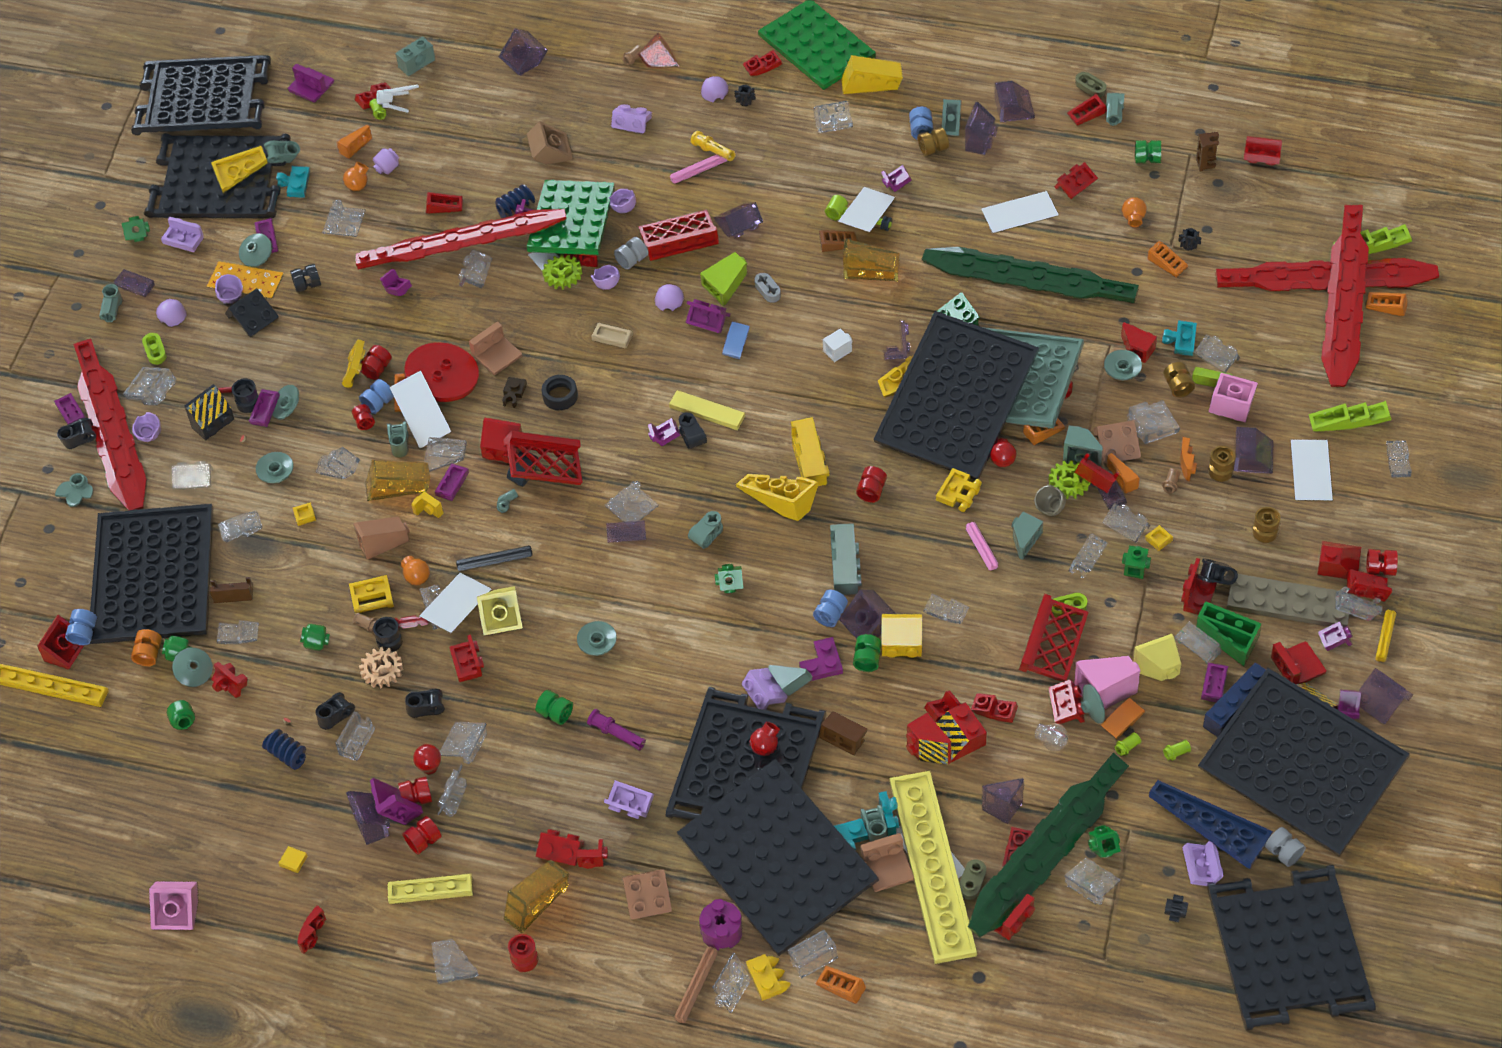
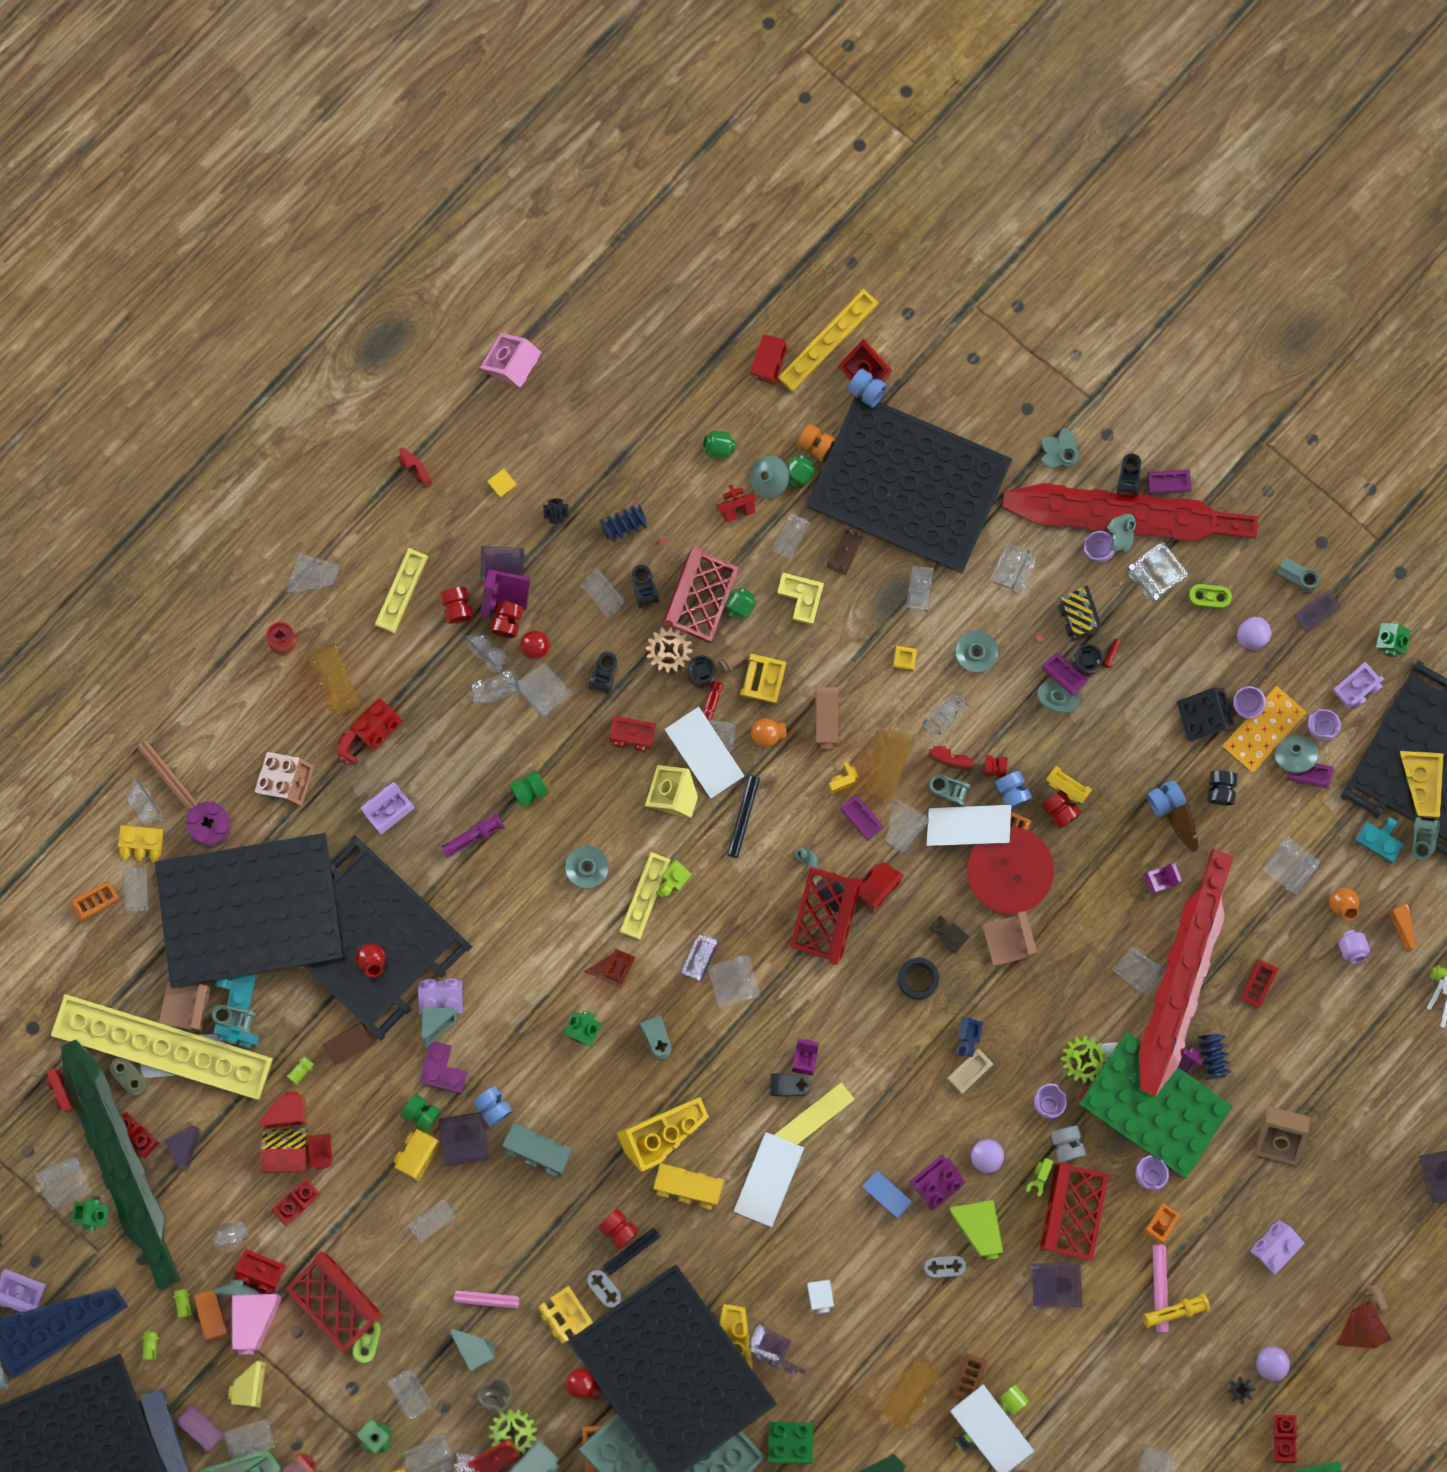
camera: 110 degrees right, 25 degrees up
none -> lime pin [287,1056,314,1085]
none -> clear hinge [472,669,520,704]
none -> black gear [543,498,569,524]
none -> clear red slope [583,949,636,988]
none -> light grey beam [587,1270,621,1308]
none -> black axle [603,1228,660,1275]
none -> light yellow tile [620,852,671,940]
none -> lime plate [656,860,692,898]
none -> fence [661,545,739,643]
none -> white sticker [734,1132,804,1227]
none -> red hinge [750,334,788,385]
none -> light yellow plate [777,573,824,625]
none -> red slope [928,746,973,770]
none -> dark blue plate [956,1017,983,1057]
none -> lime plate [1026,1158,1054,1197]
none -> sand green plate [1107,514,1136,553]
none -> orange slope [1143,1203,1181,1245]
none -> medium blue wheel [1146,779,1186,818]
none -> reddish brown brick [1167,803,1198,852]
none -> lavender hair [1308,709,1341,741]

